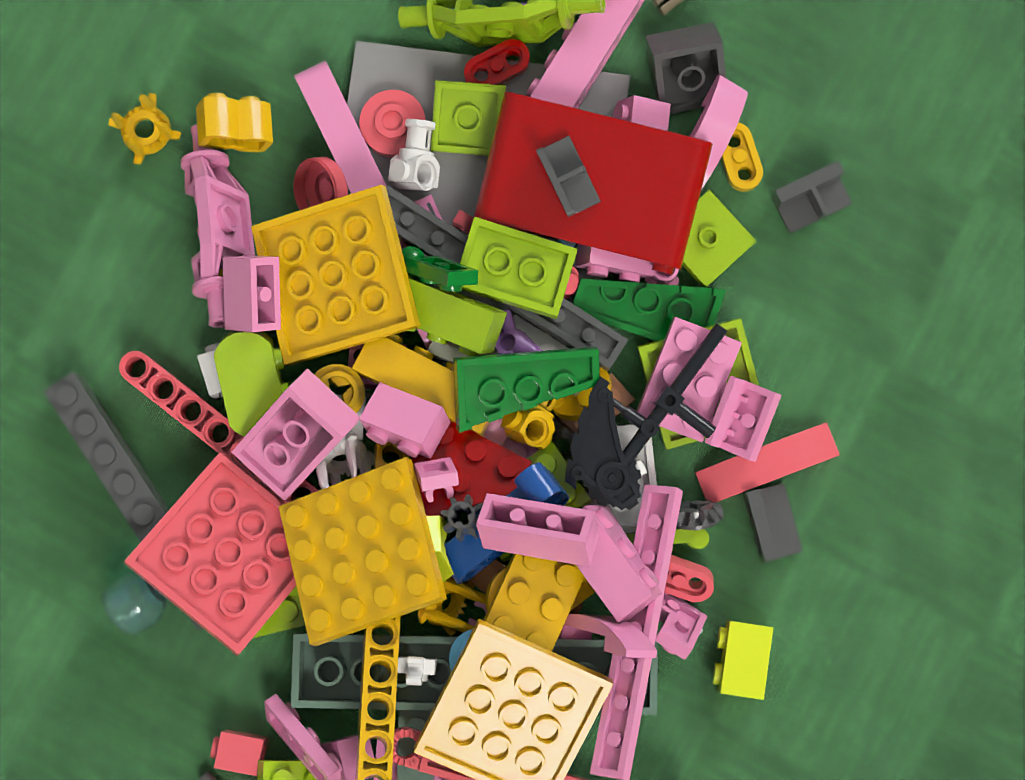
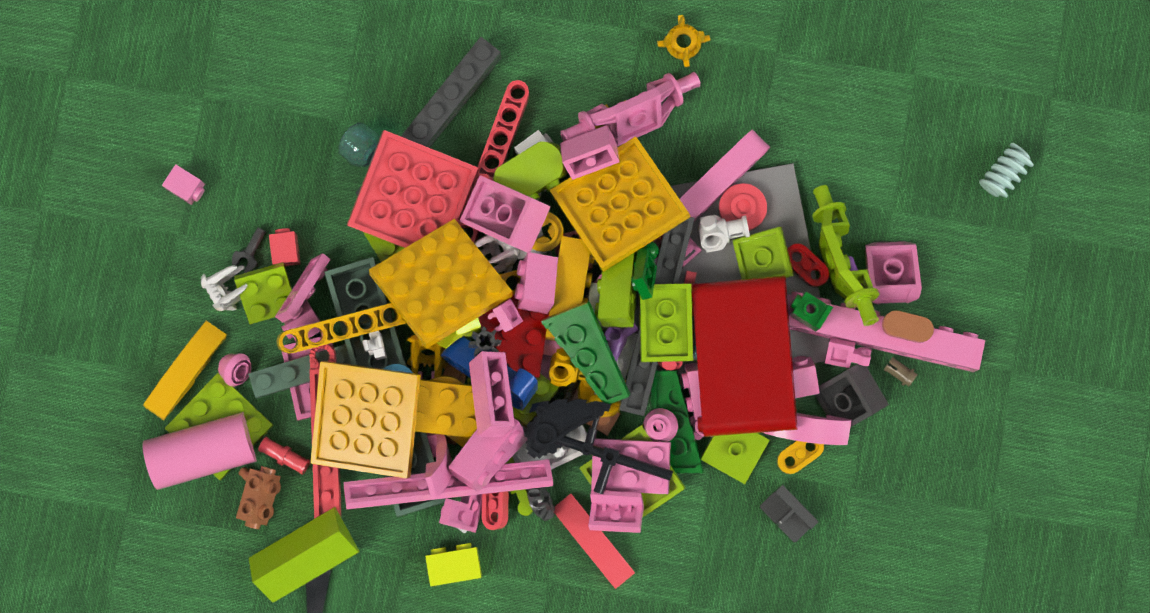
camera: 65 degrees right, 0 degrees up
yellow brick [196,93,273,152] -> none
coral piece [294,156,348,210] -> none
dark grey panel [536,136,601,218] -> none
dark grey panel [742,484,802,563] -> none
none -> bright pink cone [643,408,678,442]
none -> green brick [790,292,833,332]
none -> bright pink plate [825,337,872,368]

